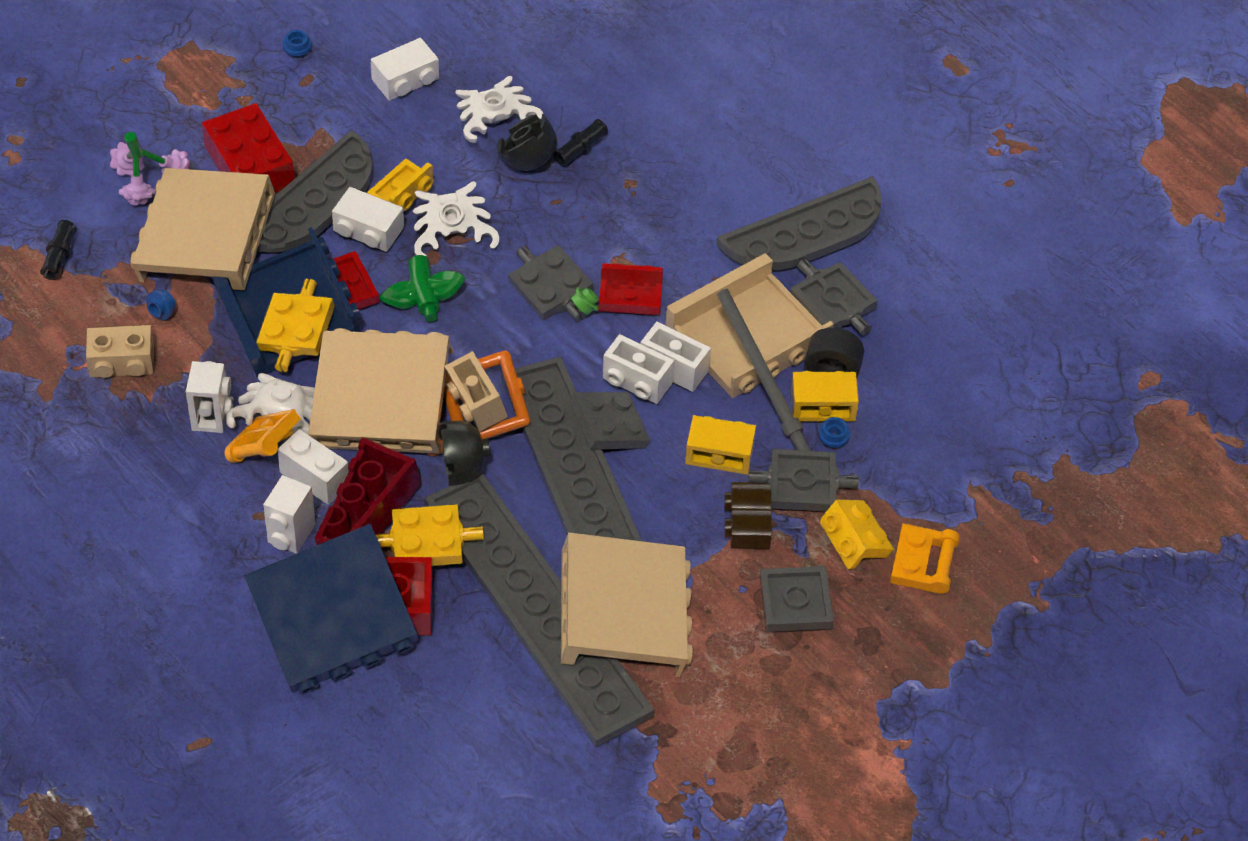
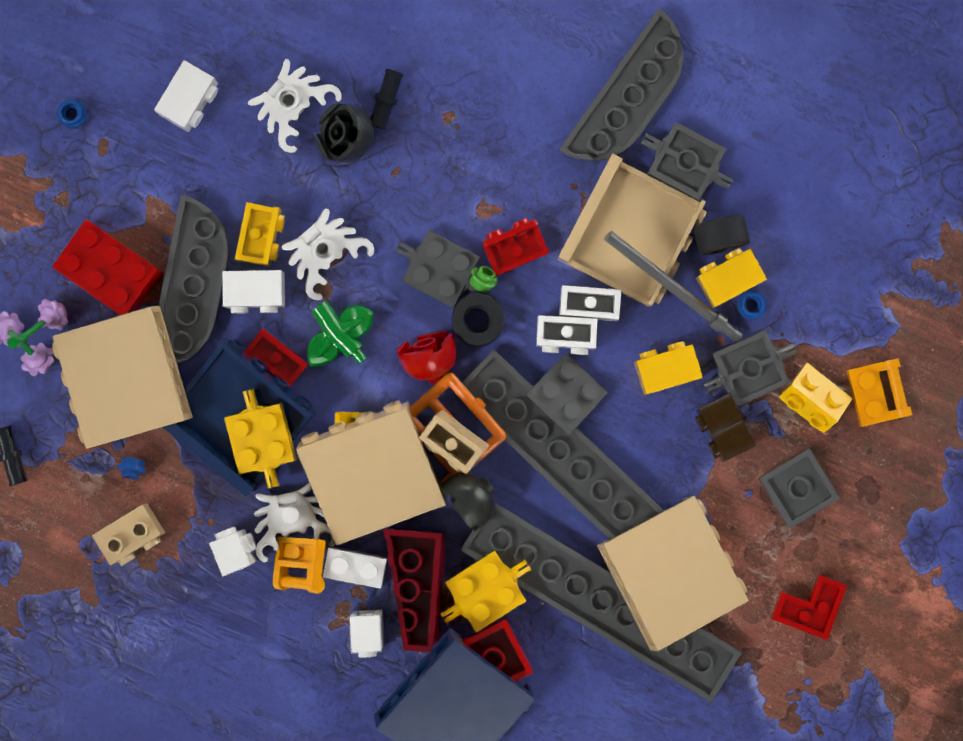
camera: 25 degrees left, 35 degrees up
none -> red cylinder [396,331,457,383]
none -> black tyre [452,293,504,347]
none -> red plate [770,574,848,640]

